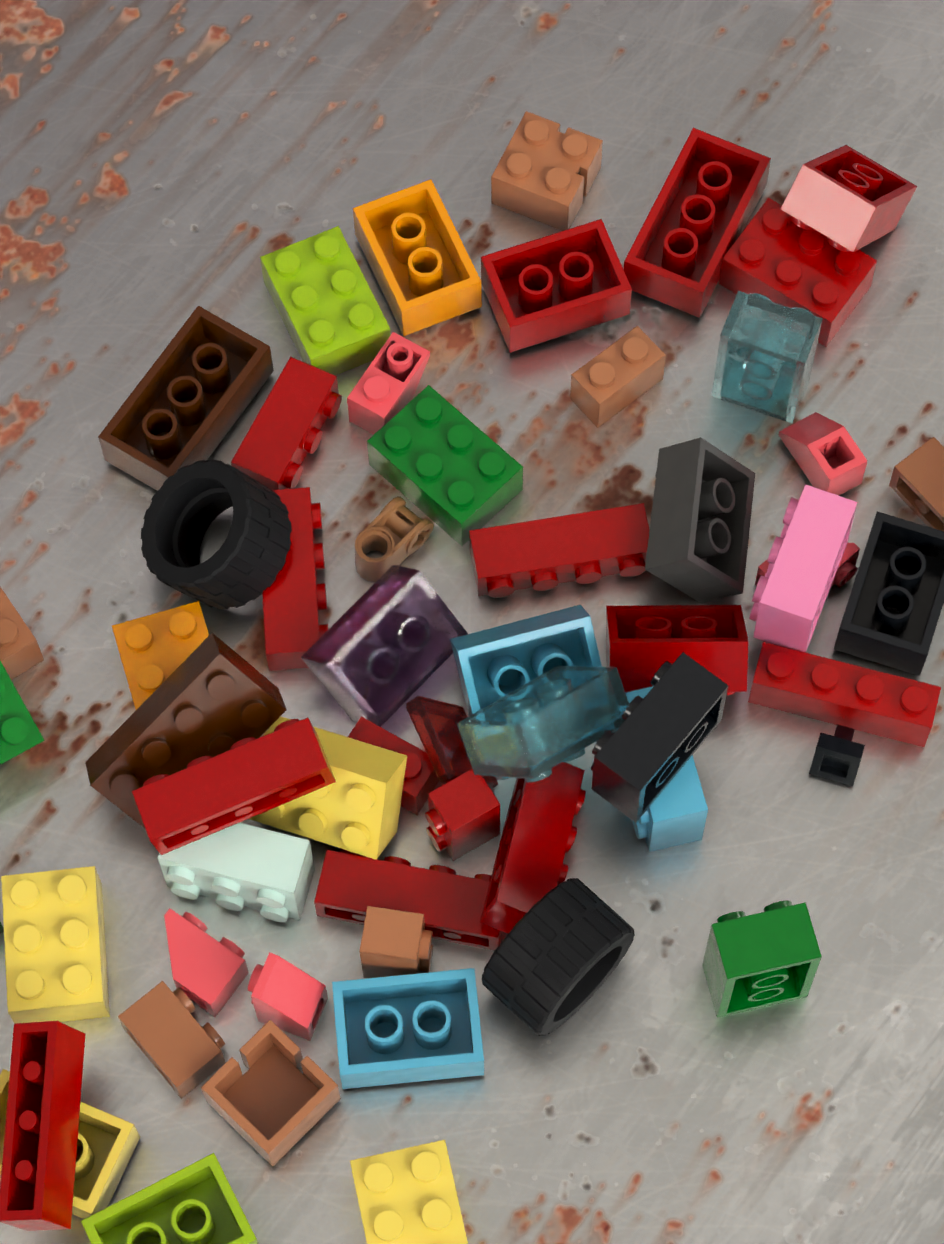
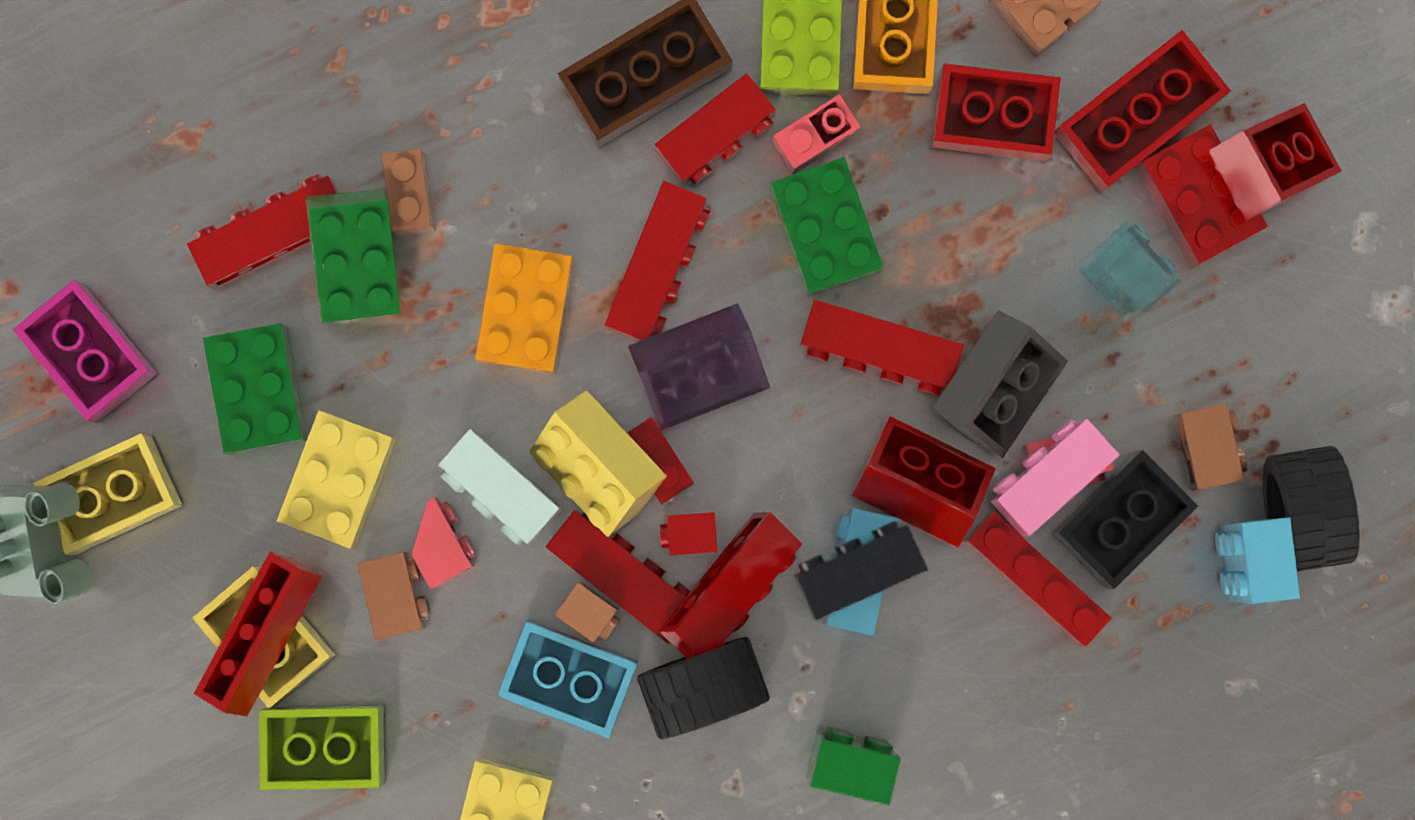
camera: 25 degrees right, 20 degrees up
reddish brown brick [85,633,287,829] -> none
red brick [132,718,336,855] -> none
black tyre [141,460,292,609] -> none
nougat piece [201,1020,341,1167] -> none
coral slope [248,952,328,1041] -> none
medium nougat piece [355,496,434,582] -> none
clear red tile [406,696,499,789] -> none
medium azure brick [450,605,610,737] -> none
clear light blue brick [457,666,629,782] -> none
nougat brick [570,326,666,428] -> none
coral slope [778,412,868,496] -> none
black tile [809,724,865,786] -> none

